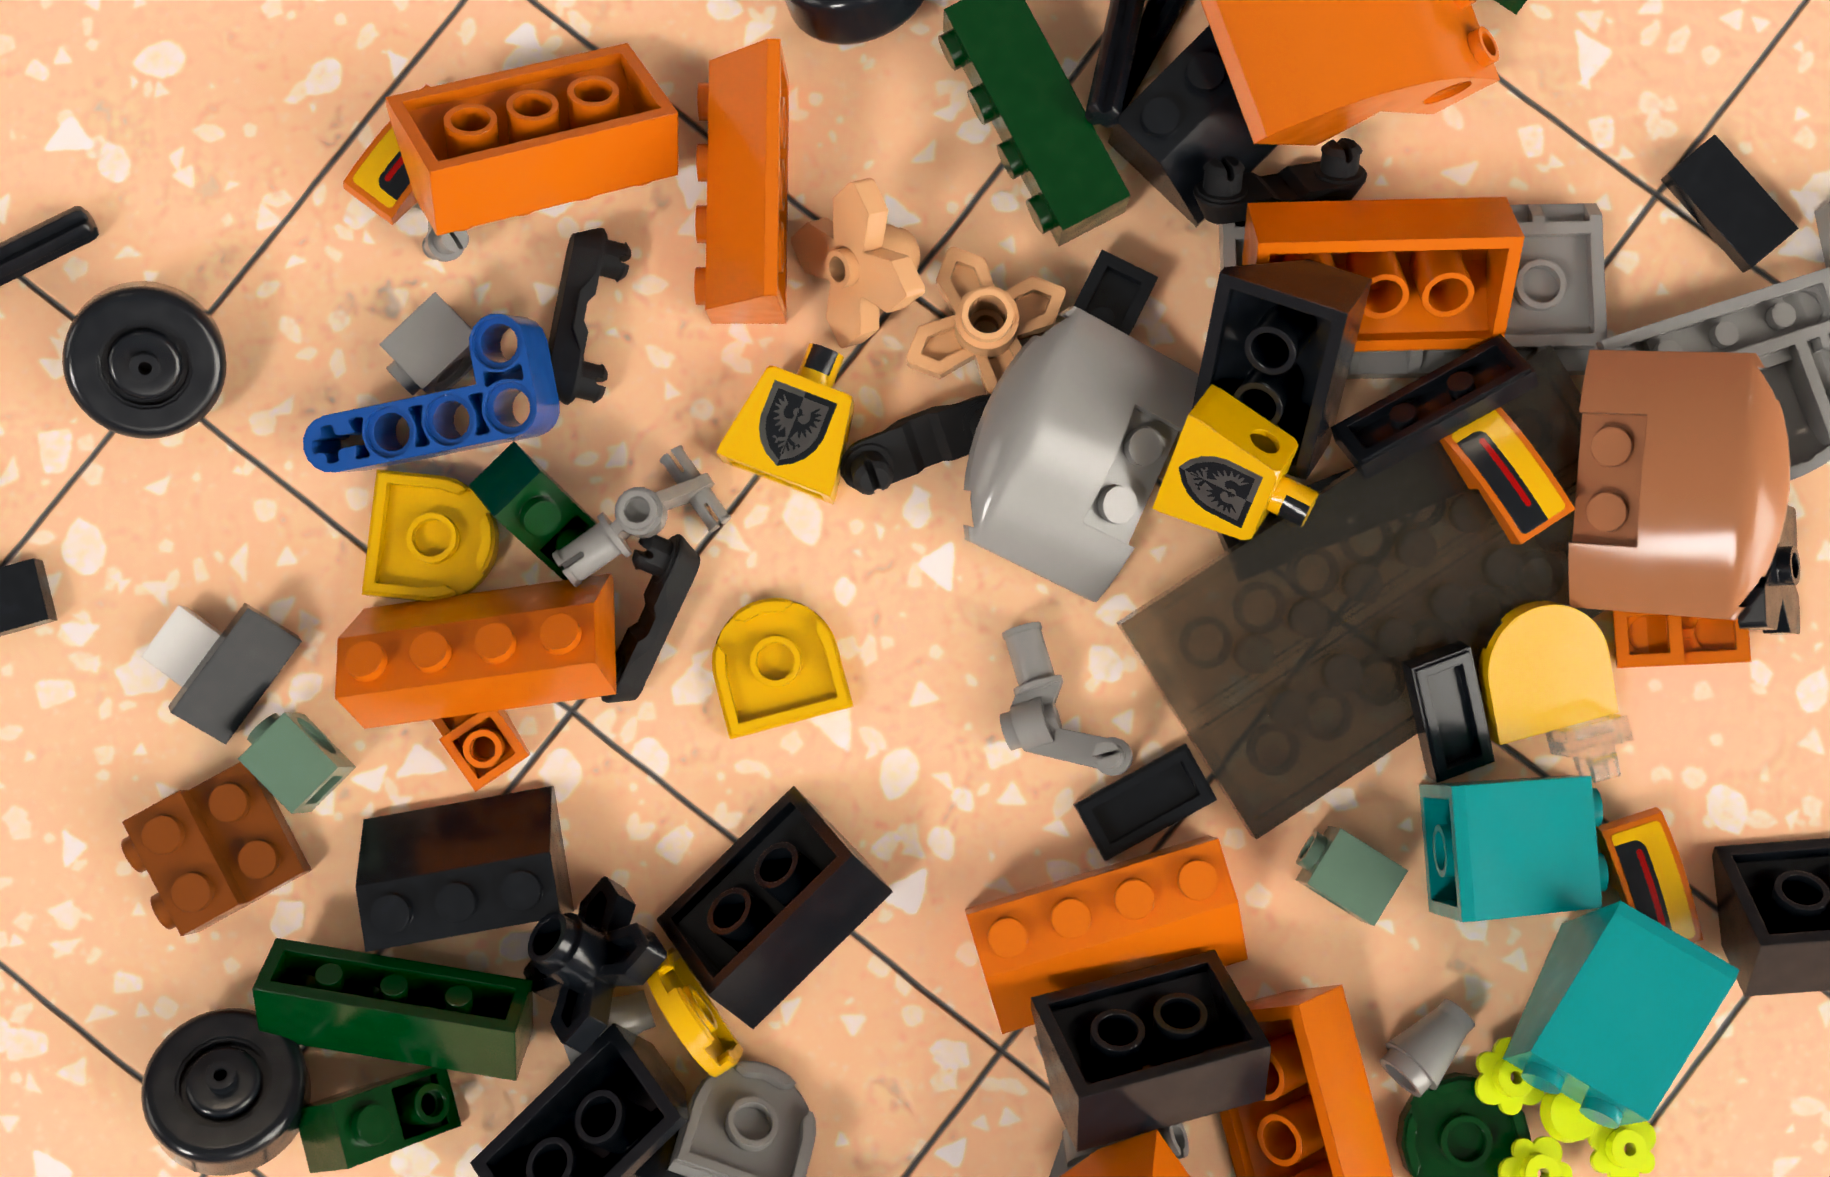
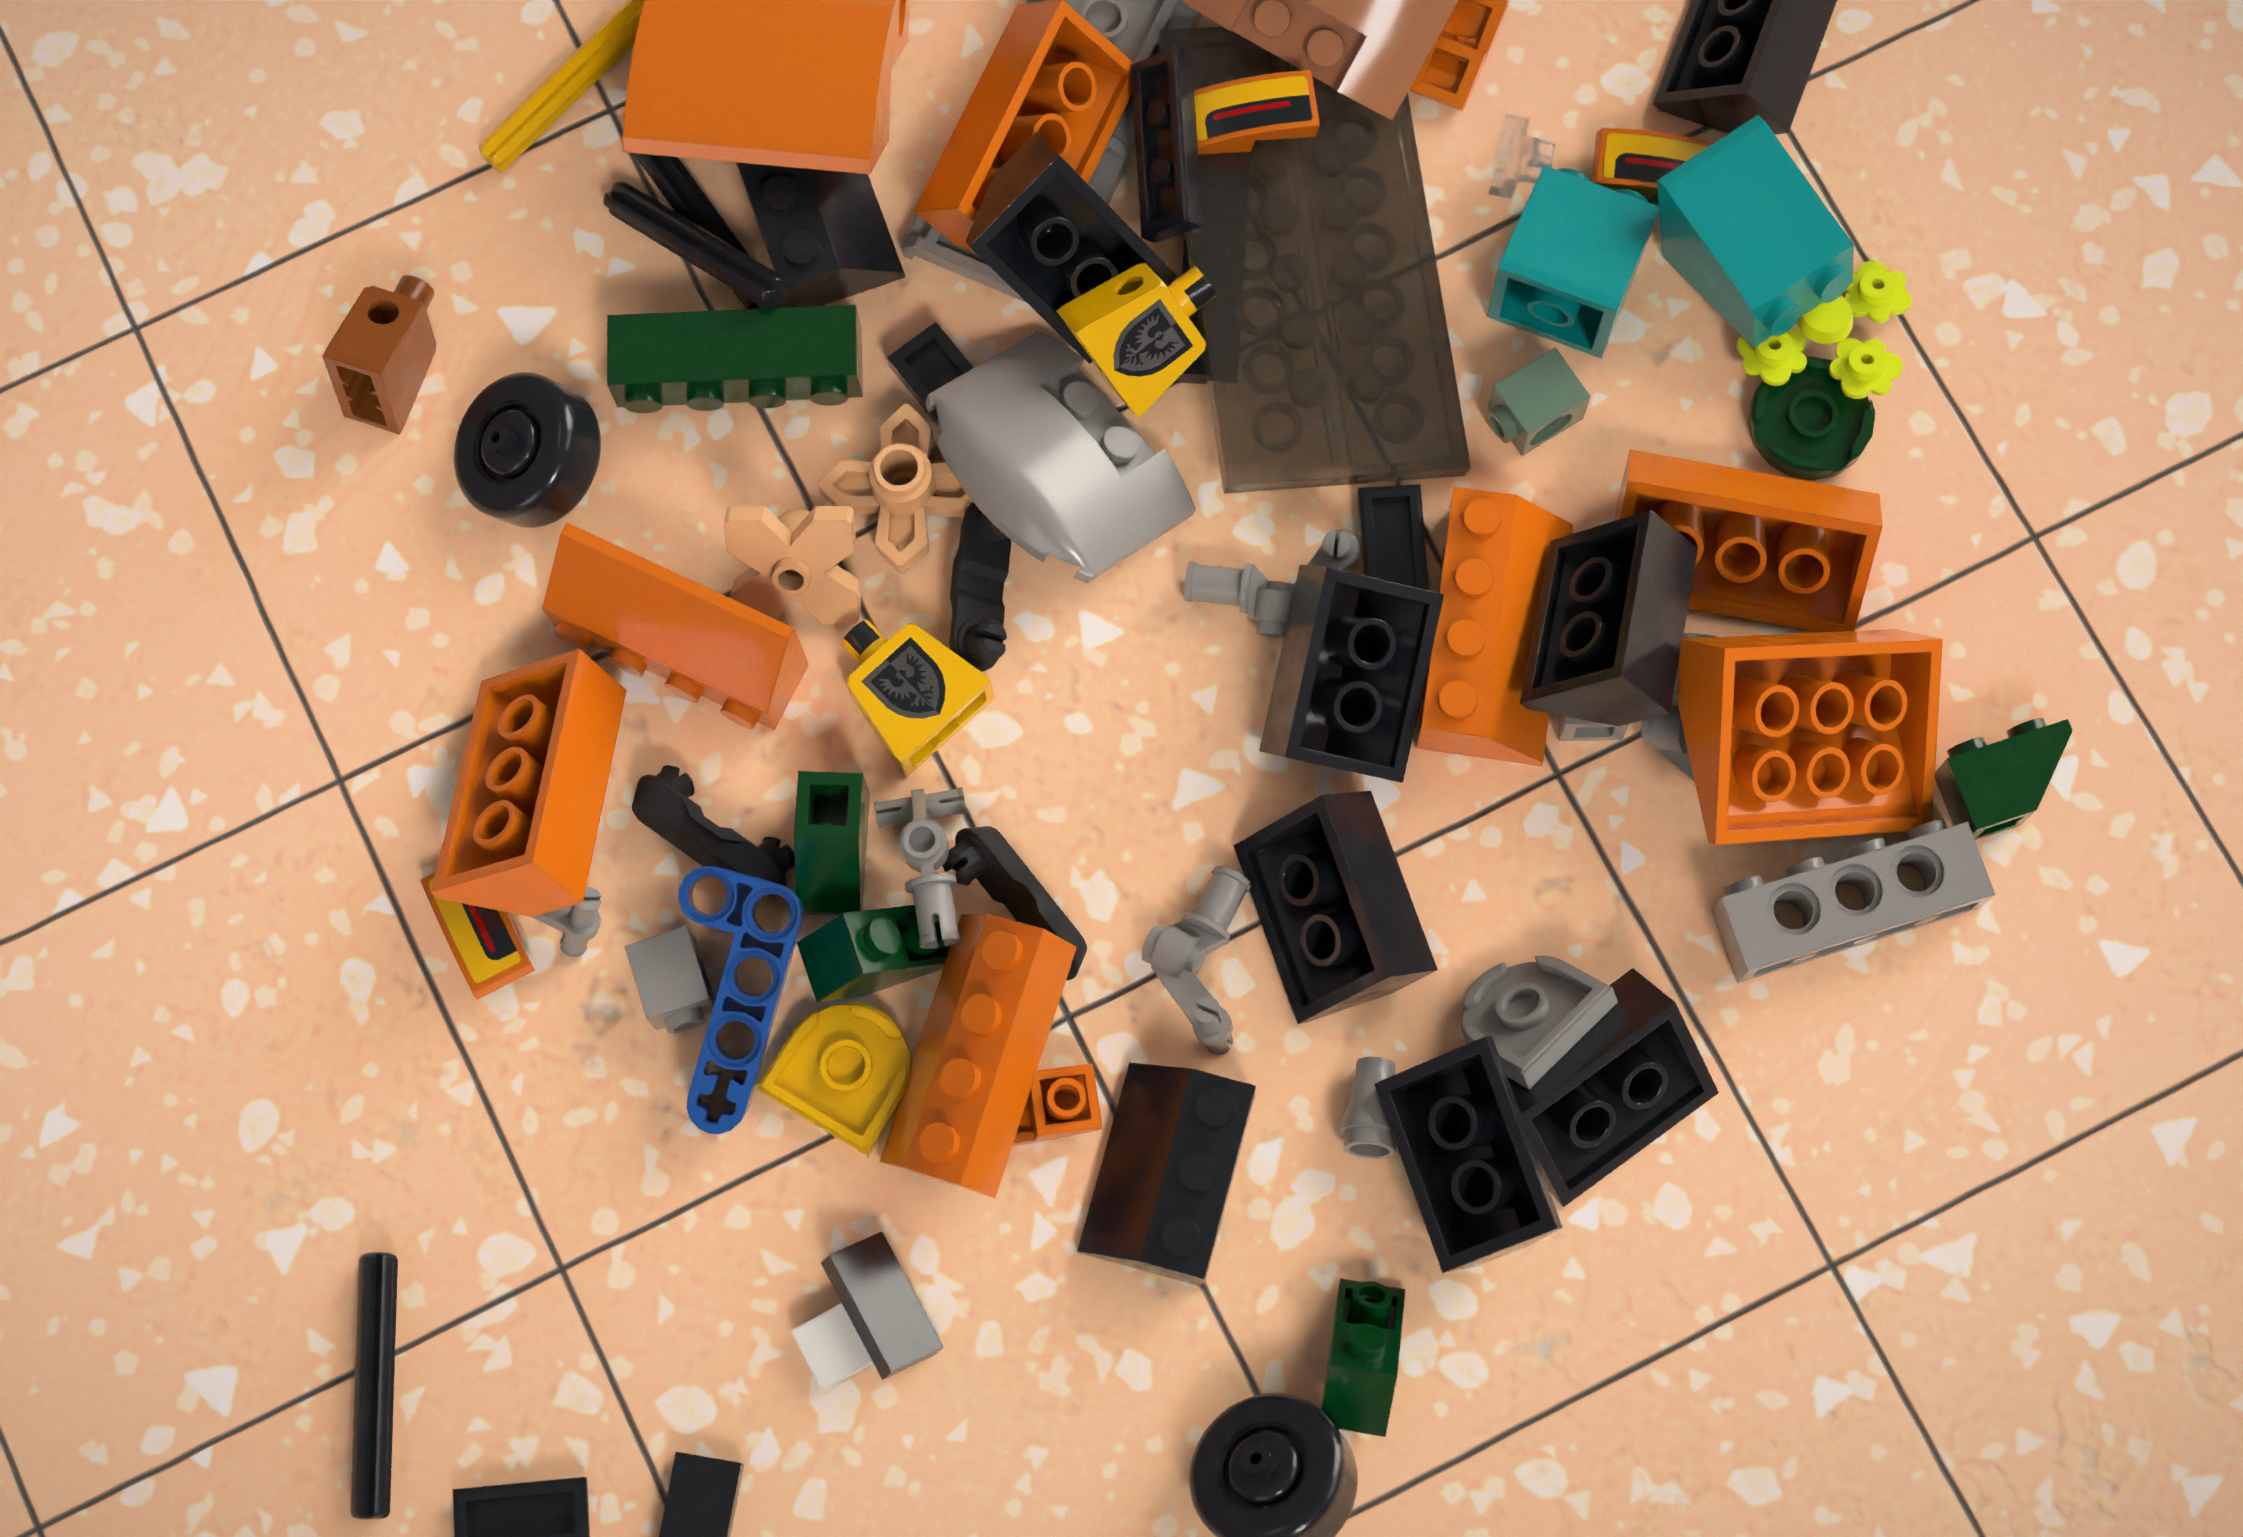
camera: 65 degrees left, 10 degrees down
black wheel [62,281,227,439] -> none
dark orange plate [121,762,312,936] -> none
sand green brick [238,712,356,814] -> none
dark green brick [252,938,534,1081] -> none
black plant [523,876,667,1053] -> none
yellow tile [647,947,743,1078] -> none
yellow tile [712,598,854,739] -> none
black piece [1193,138,1367,224] -> none
light grey cone [1380,999,1475,1097] -> none
black tile [1401,640,1495,783] -> none
yellow tile [1479,601,1619,745] -> none
none -> dark green slope [794,771,870,916]
none -> light grey pin [1141,866,1251,1055]
none -> black slope [1259,565,1444,783]

